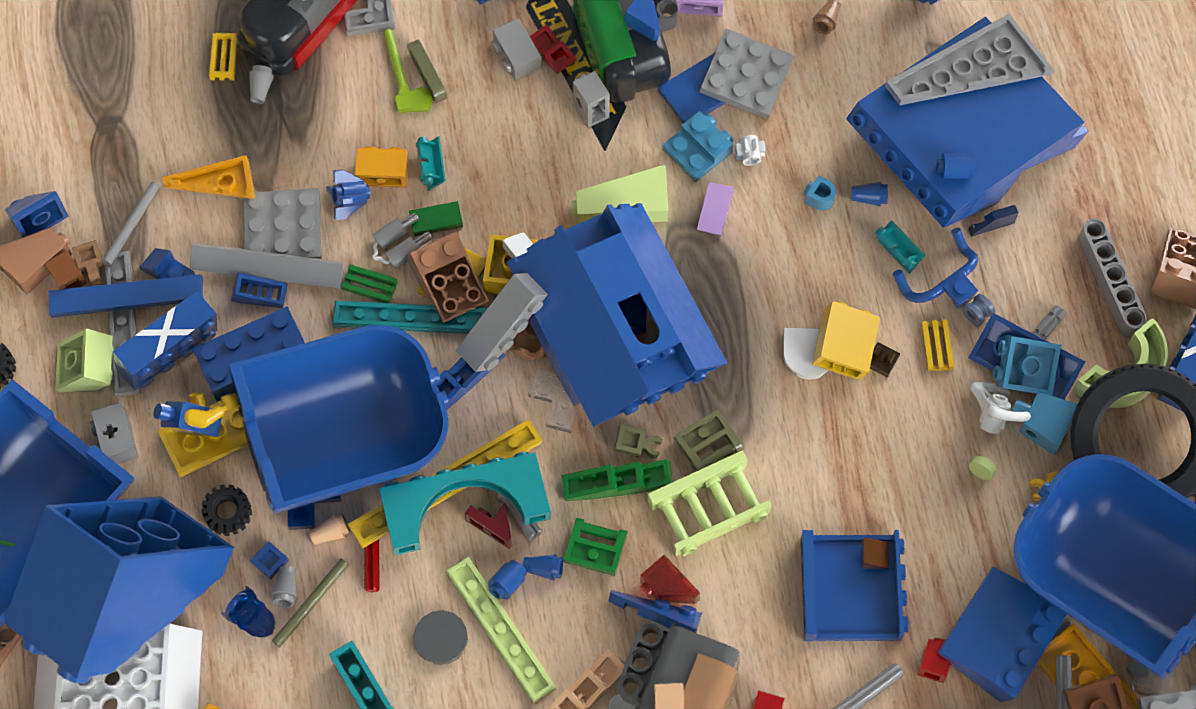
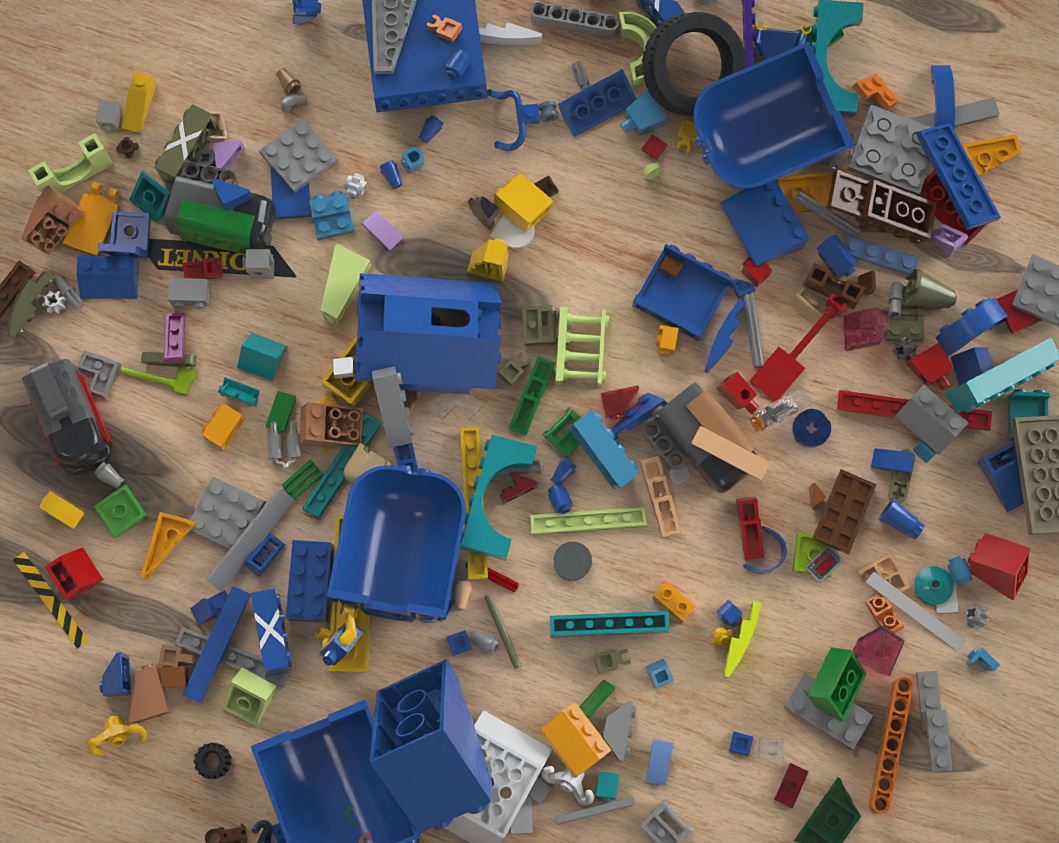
camera: 60 degrees left, 10 degrees up
light grey brick [89,402,139,464] -> none
light grey bar [102,182,160,266] -> none
black tyre [201,484,252,536] -> none
yellow tile [209,33,238,80] -> none
clear blue piece [221,586,276,638] -> none
blue brick [326,169,370,220] -> none
teal hinge [875,220,926,274] -> none
yellow tile [921,319,954,372] -> none
dark blue tile [968,205,1019,237] -> none
white piece [970,382,1031,434] -> none
dark azure plate [993,335,1061,396] -> none
none -> sticker [13,552,88,649]
none -> yellow brick [39,491,85,529]
none -> red slope [45,547,104,602]
none -> bright green tile [93,484,148,538]
none -> magenta tile [164,313,185,363]
none -> teal slope [237,333,287,381]
none -> light grey arm [281,94,307,112]
none -> tan cylinder [344,443,392,488]
none -> blue cone [380,160,403,189]
none -> orange plate [427,15,462,42]
none -> yellow wedge [467,239,509,282]
none -> black slope [468,196,499,230]
none -> white slope [479,22,542,46]
none -> dark azure piece [568,411,639,489]
none -> red tile [641,134,667,161]
none -> light orange brick [656,325,679,356]
none -> blue slope [705,299,746,373]
none -> blue tile [731,279,756,299]

